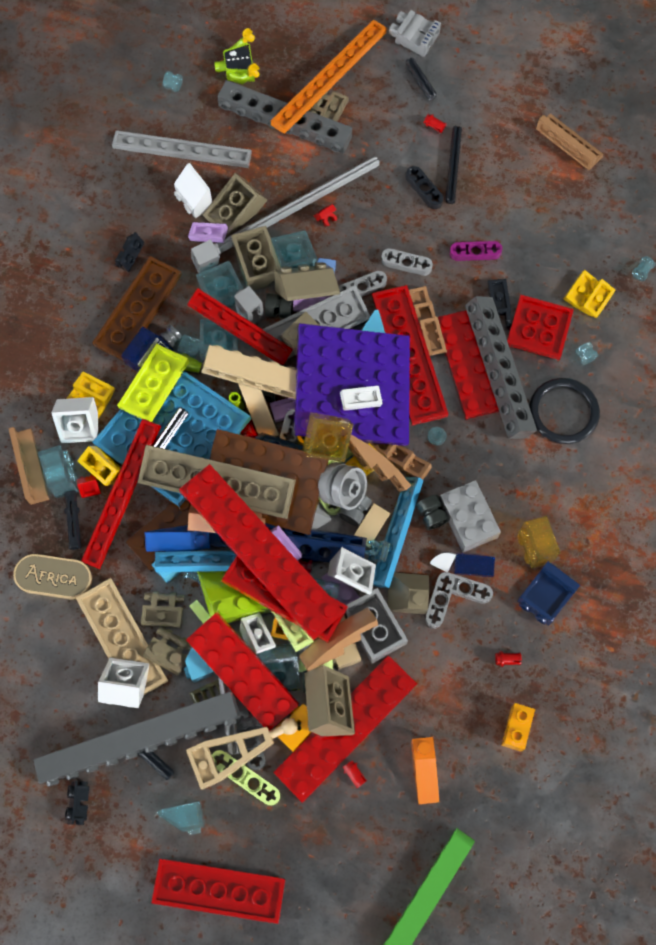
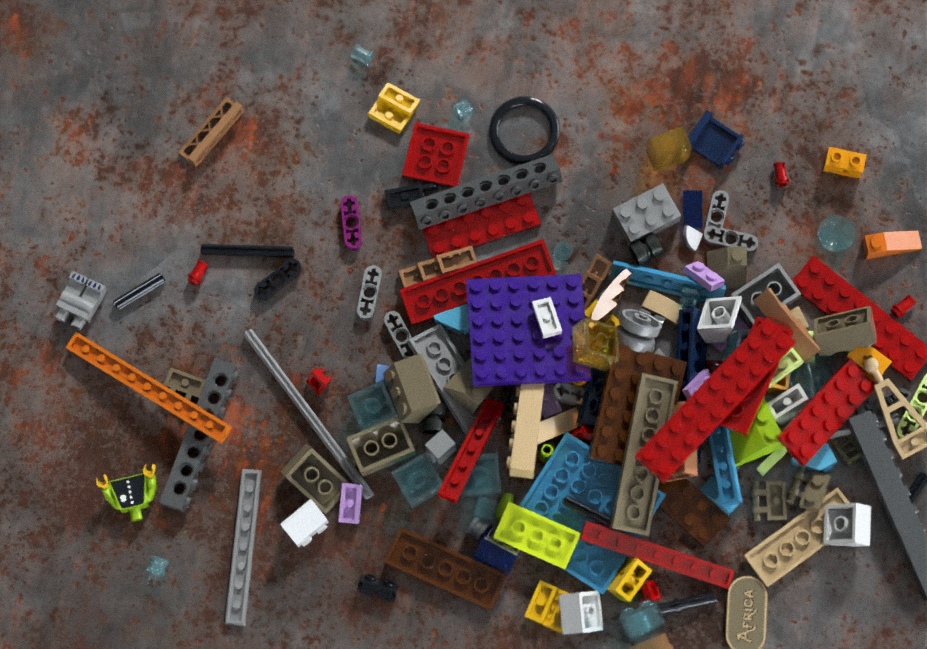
camera: 90 degrees left, 5 degrees up
blue slope [145,525,210,551] -> none
light grey brick [191,240,221,274] -> none
none -> lavender plate [684,261,725,292]
none -> clear light blue dish [817,215,856,252]

